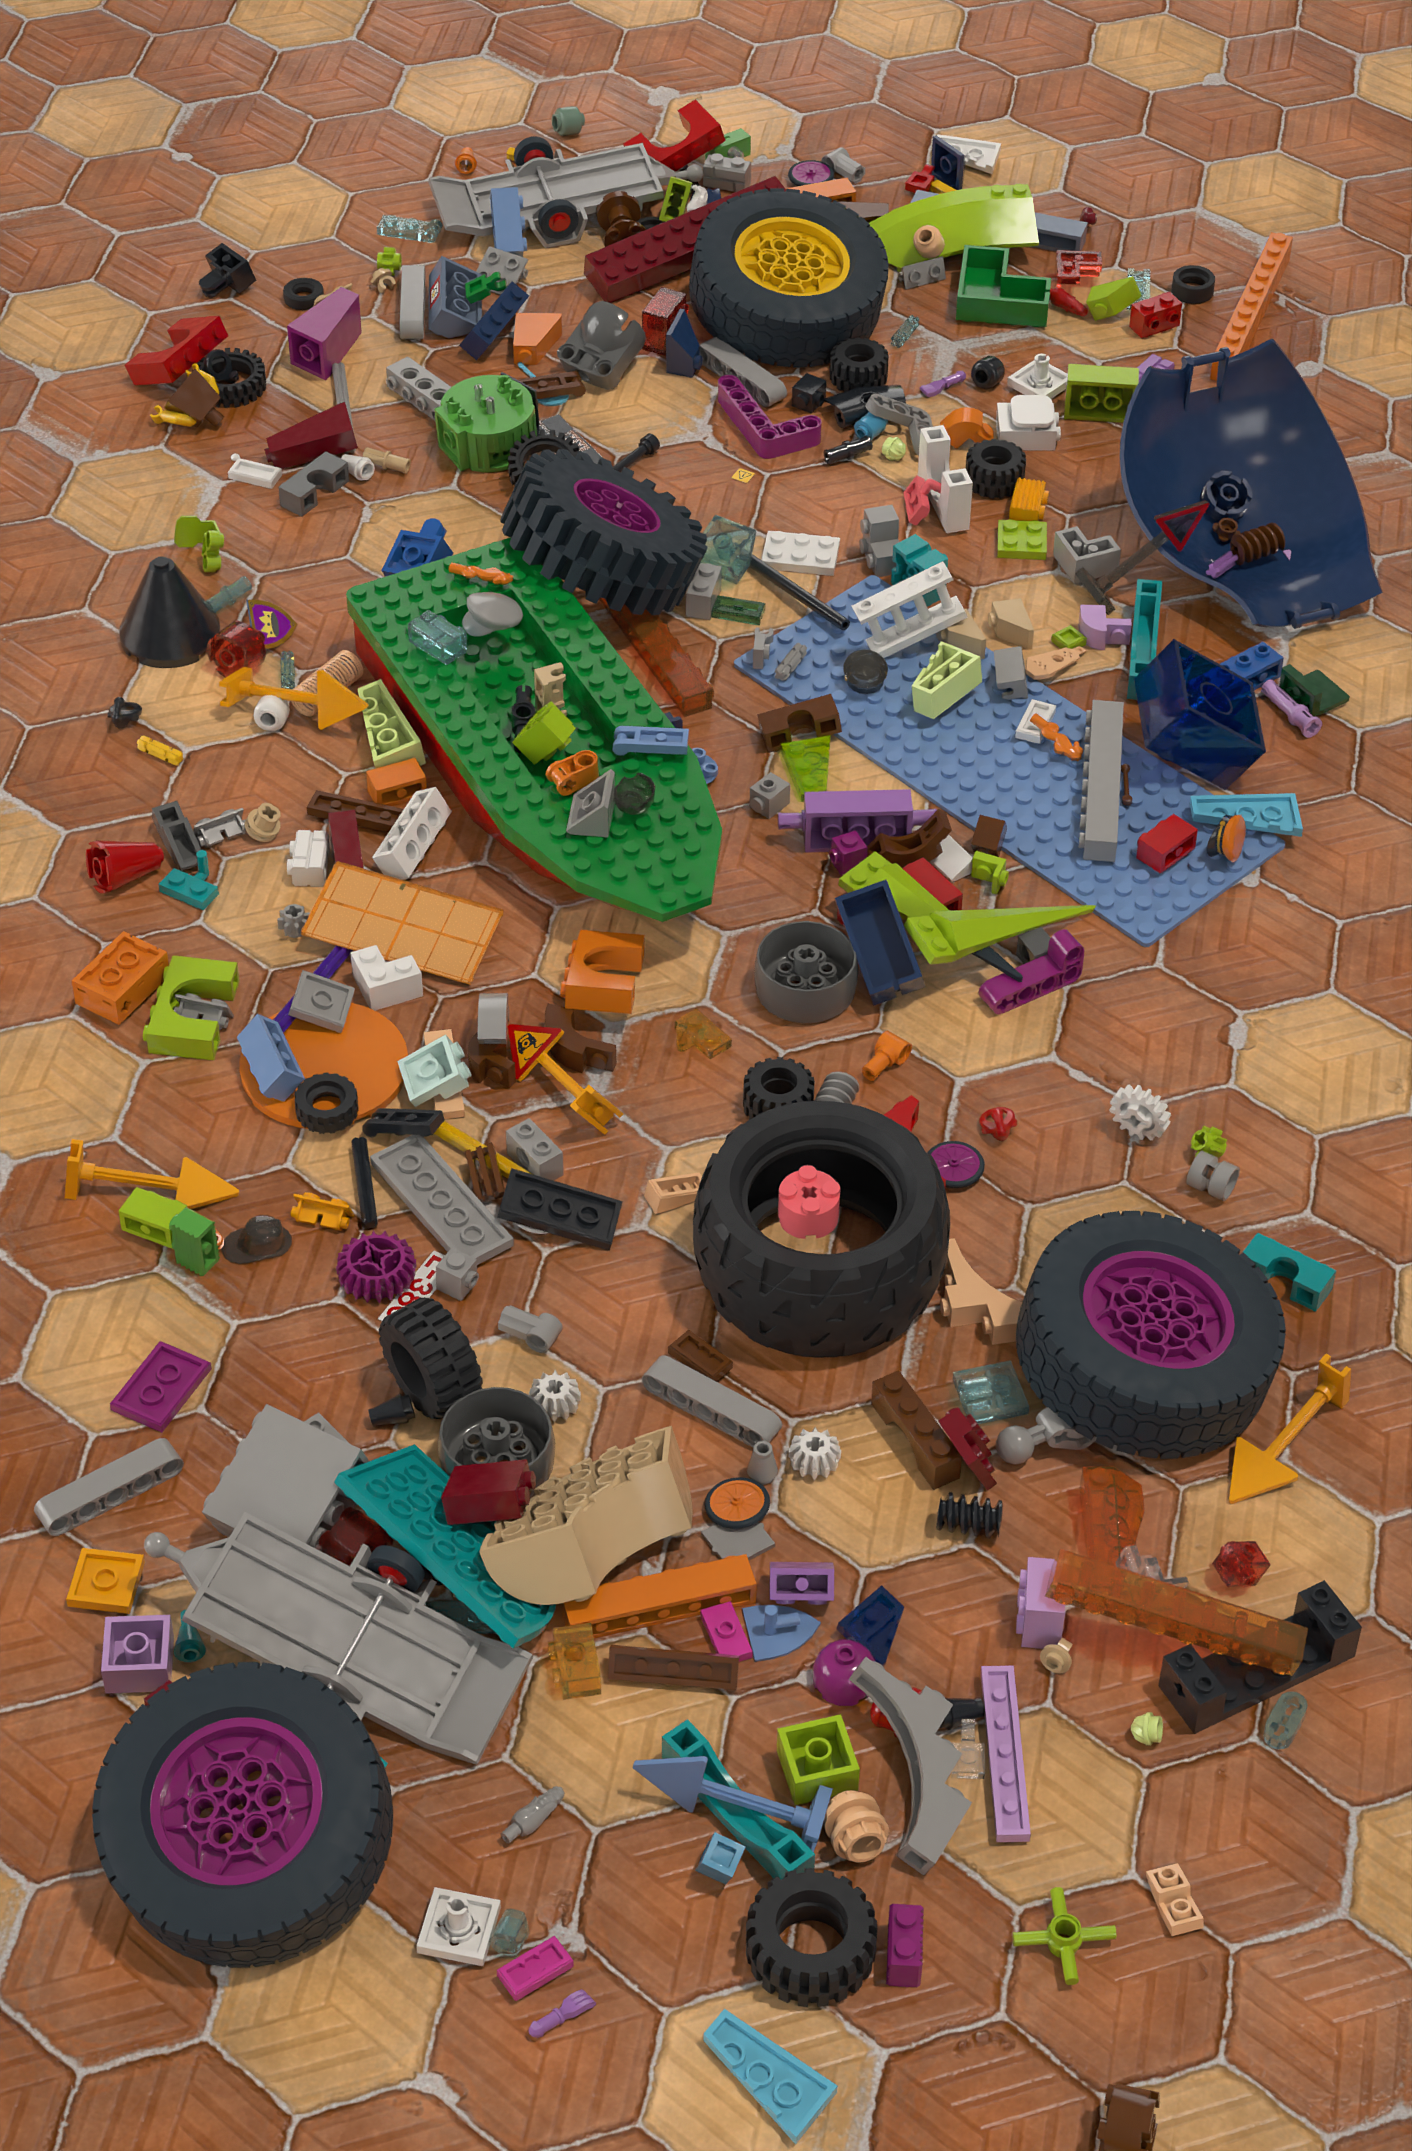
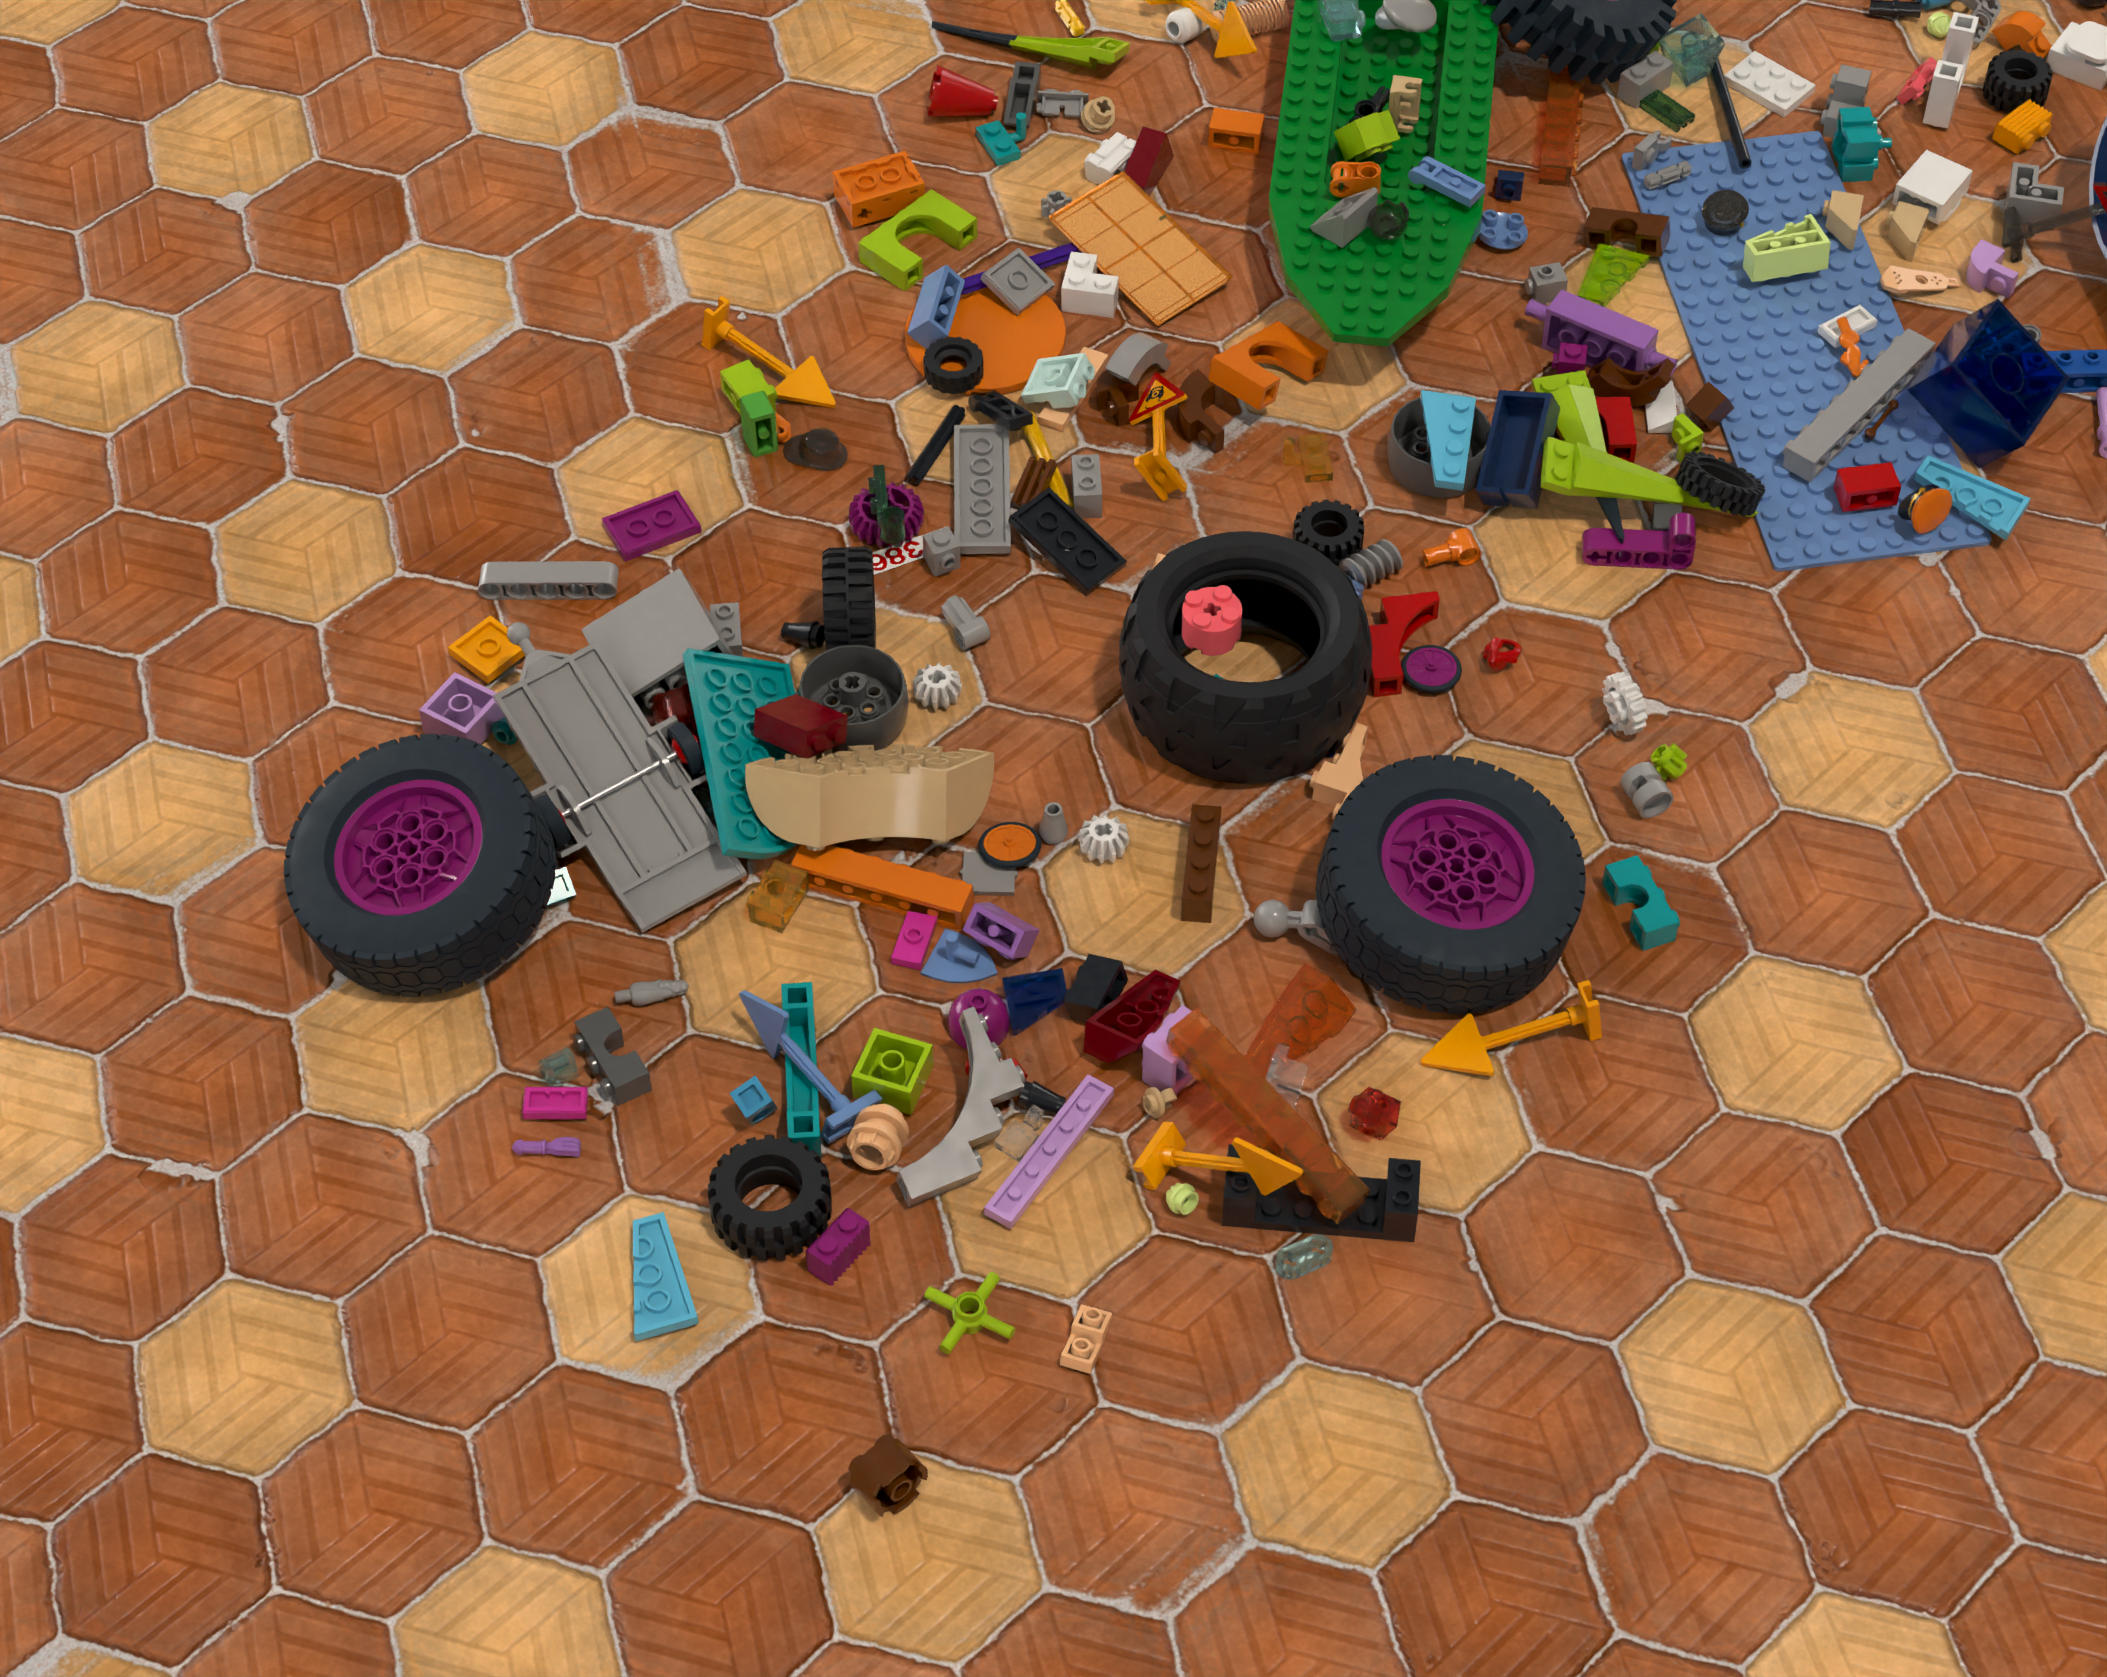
camera: 35 degrees right, 5 degrees up
light grey hinge [174,994,234,1030] -> none
light orange hinge [291,1192,355,1231] -> none
reddish brown plate [307,790,404,832] -> none
yellowish green wedge [357,679,426,769] -> none
white brick [372,787,452,881] -> none
white plate [416,1887,501,1967] -> none
reddish brown plate [607,1645,739,1690] -> none
light grey beam [641,1355,782,1448] -> none
reddish brown plate [668,1329,733,1382] -> none
white fence [852,562,968,662] -> none
black piece [936,1492,1003,1539] -> none
dark red plate [938,1407,997,1491] -> none
clear light blue plate [952,1360,1029,1424] -> none
light grey hinge [994,646,1028,699] -> none
lime plate [997,519,1047,560] -> none
lime tile [1051,625,1087,649] -> none
teal arch [1127,579,1162,701] -> none
none -> dark grey arch [573,1007,652,1106]
none -> clear green plate [868,465,906,544]
none -> lime plate [931,21,1130,69]
none -> black brick [1064,954,1128,1023]
none -> dark red wedge [1083,969,1181,1063]
none -> light orange piece [1132,1121,1304,1196]
none -> medium azure wing [1420,390,1476,491]
none -> black tyre [1675,451,1765,516]
none -> white brick [1892,150,1973,225]

